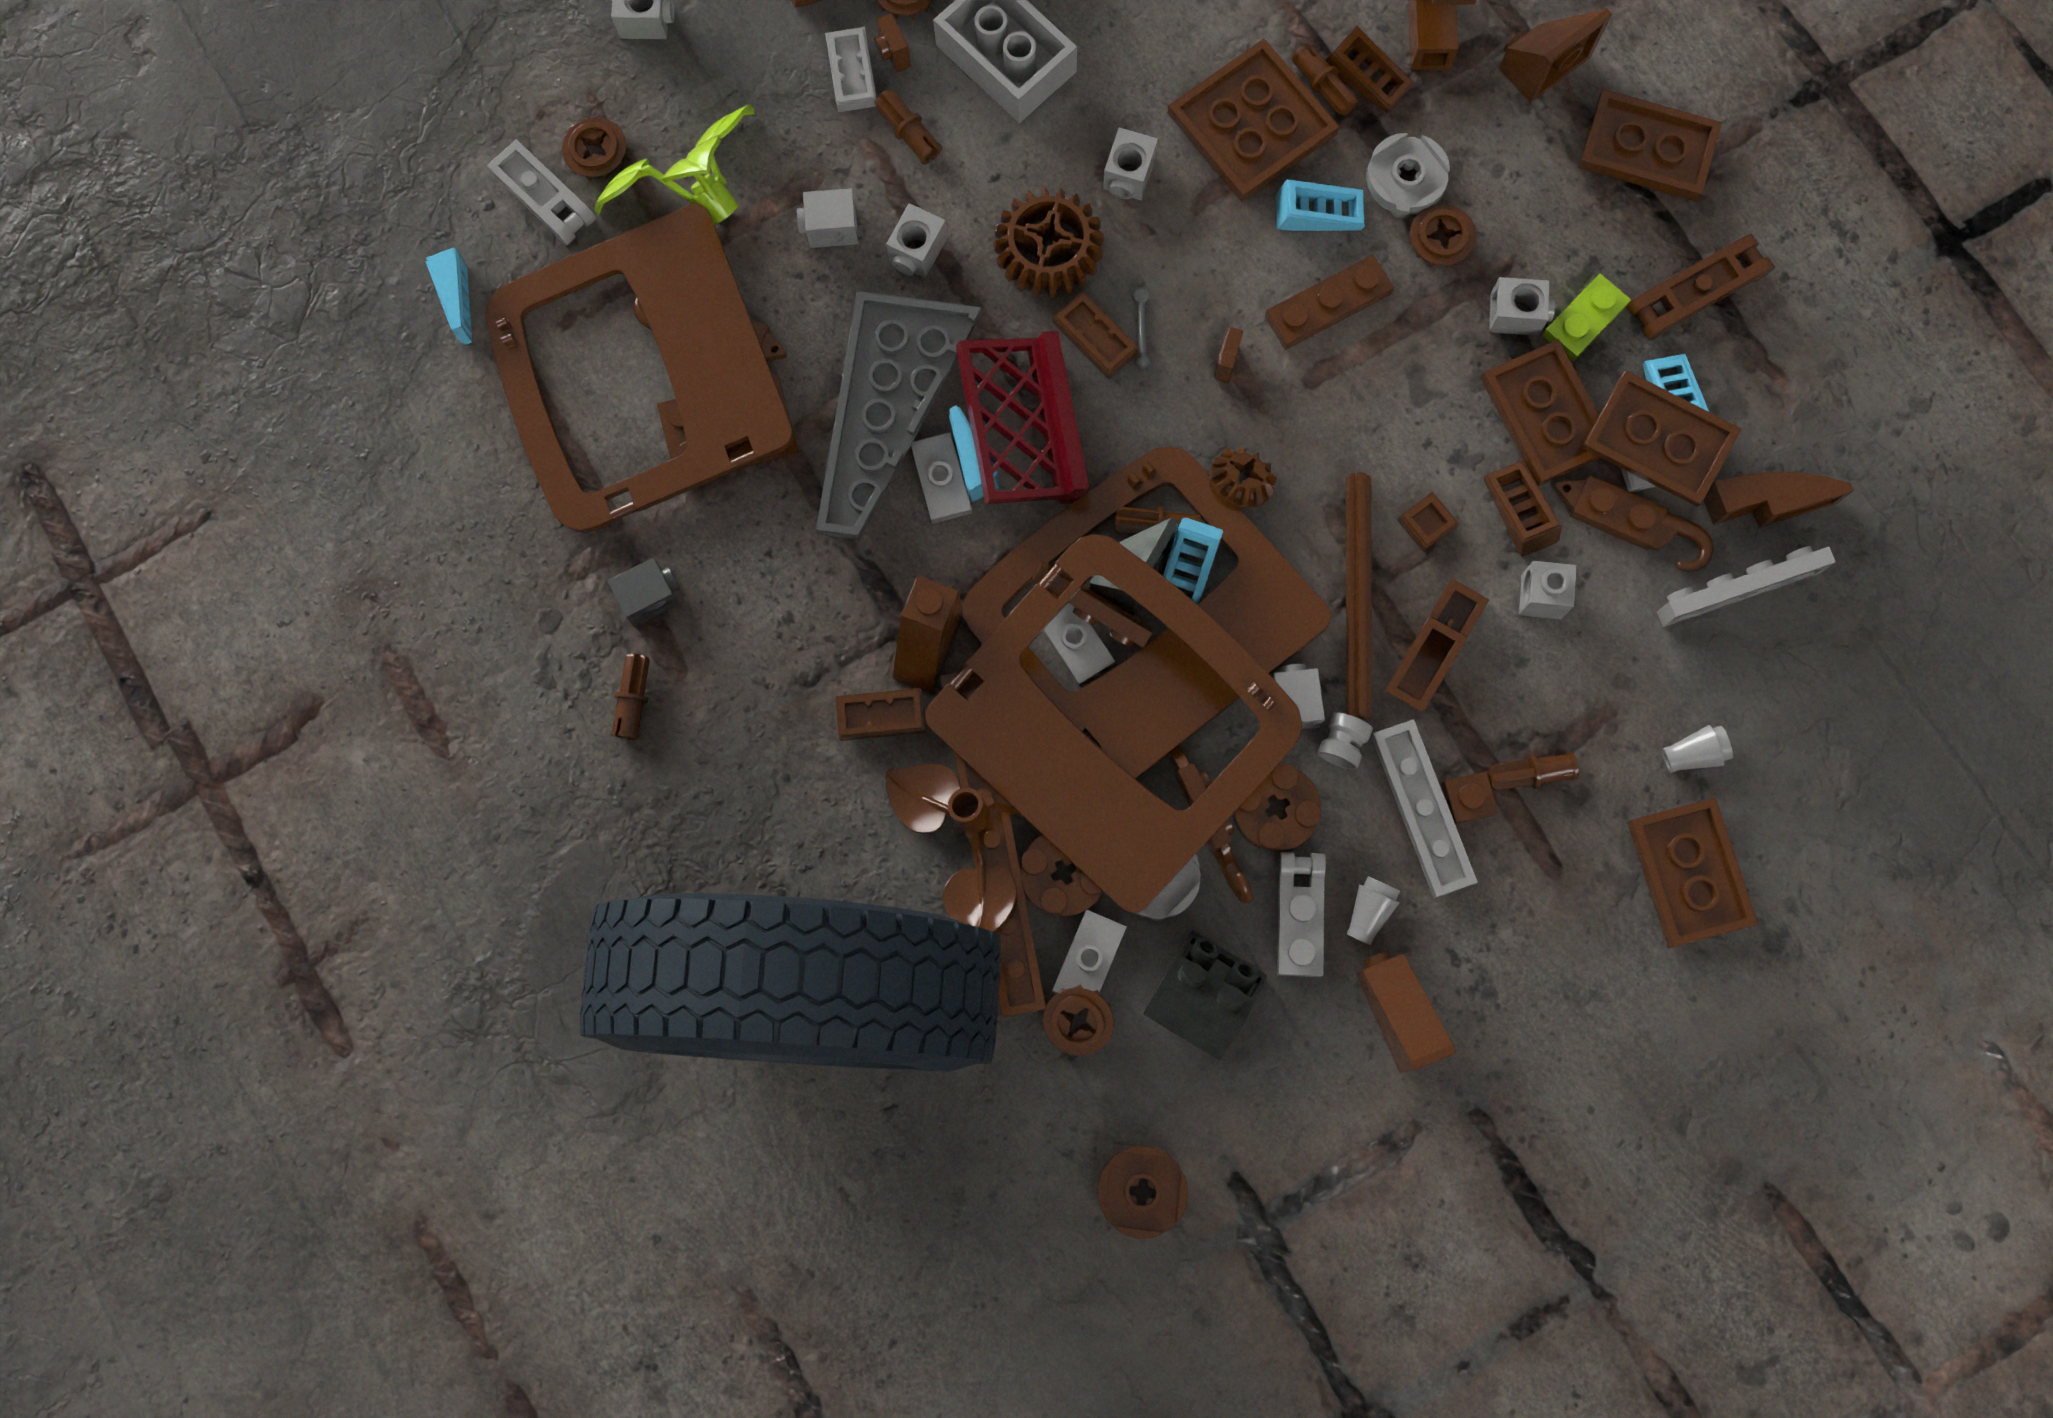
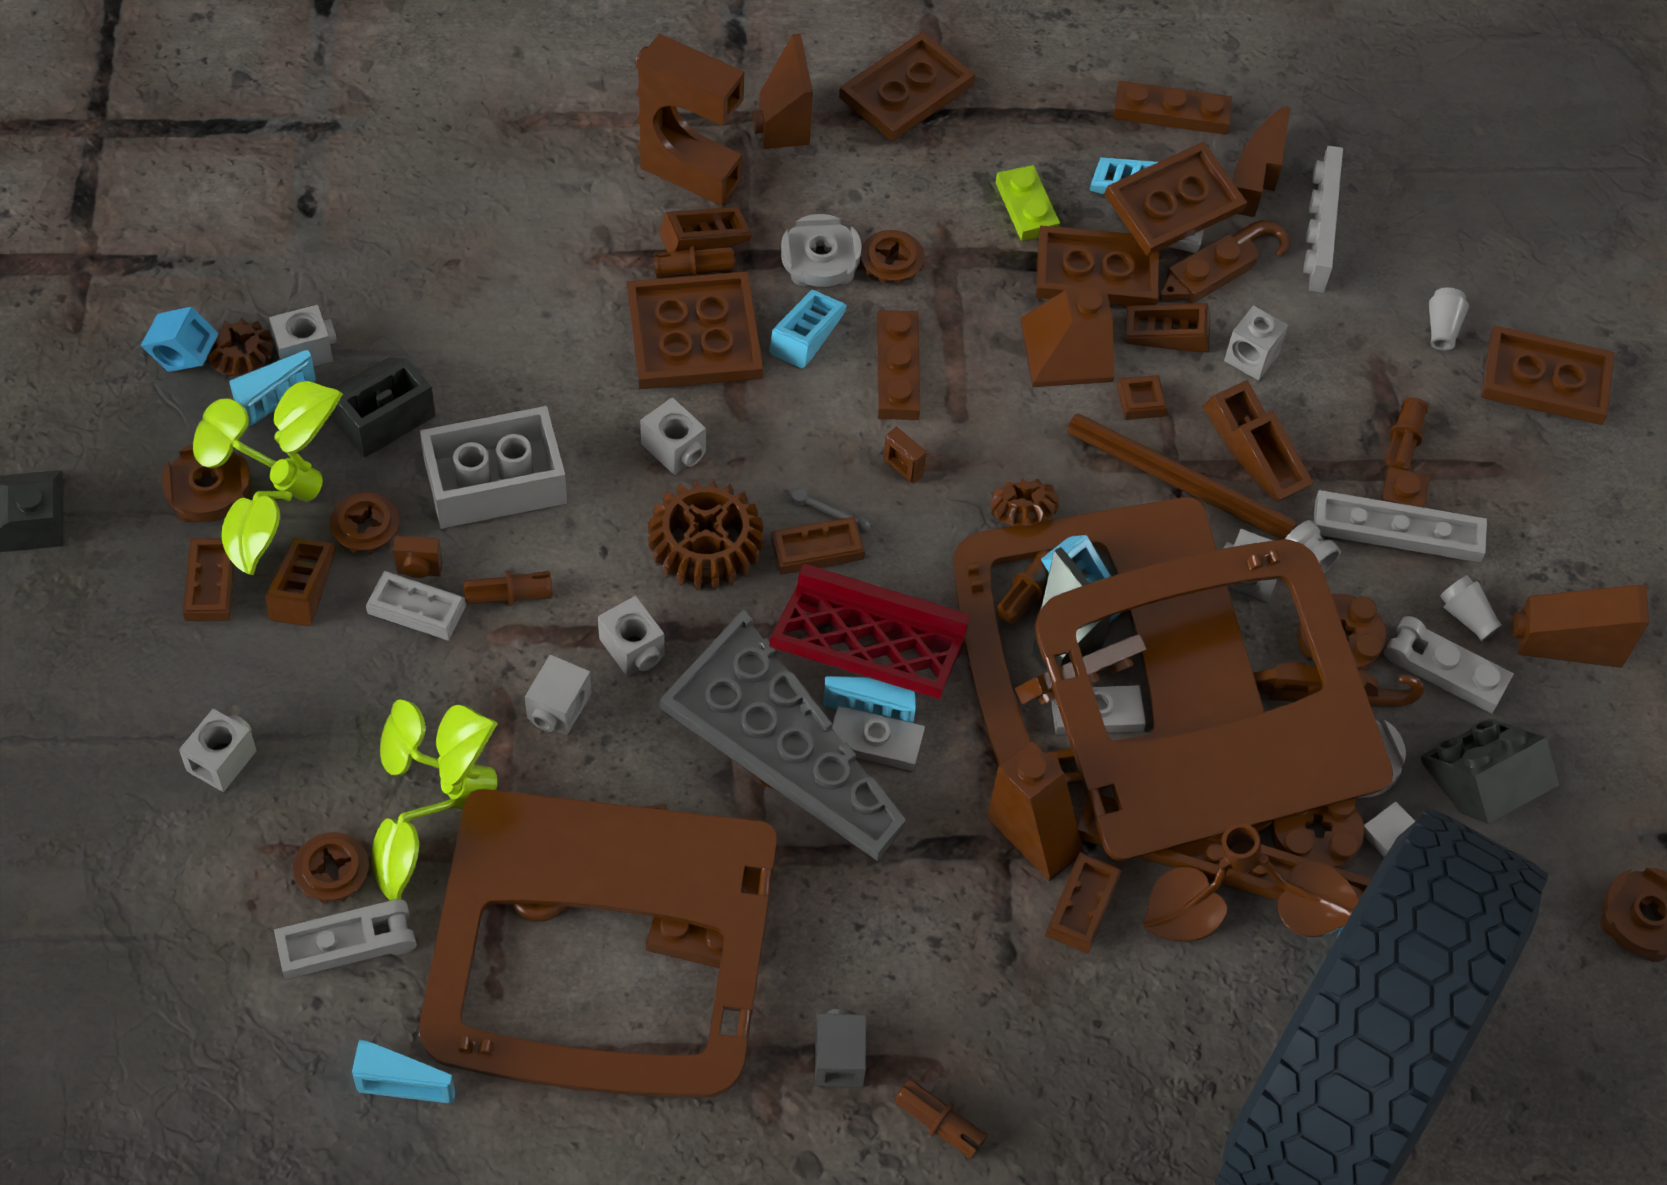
camera: 70 degrees left, 20 degrees down
light grey brick [1489,277,1555,336] -> none
reddish brown plate [1627,234,1775,341] -> none
none -> reddish brown slope [1020,287,1114,387]
none -> reddish brown plate [1113,80,1232,135]

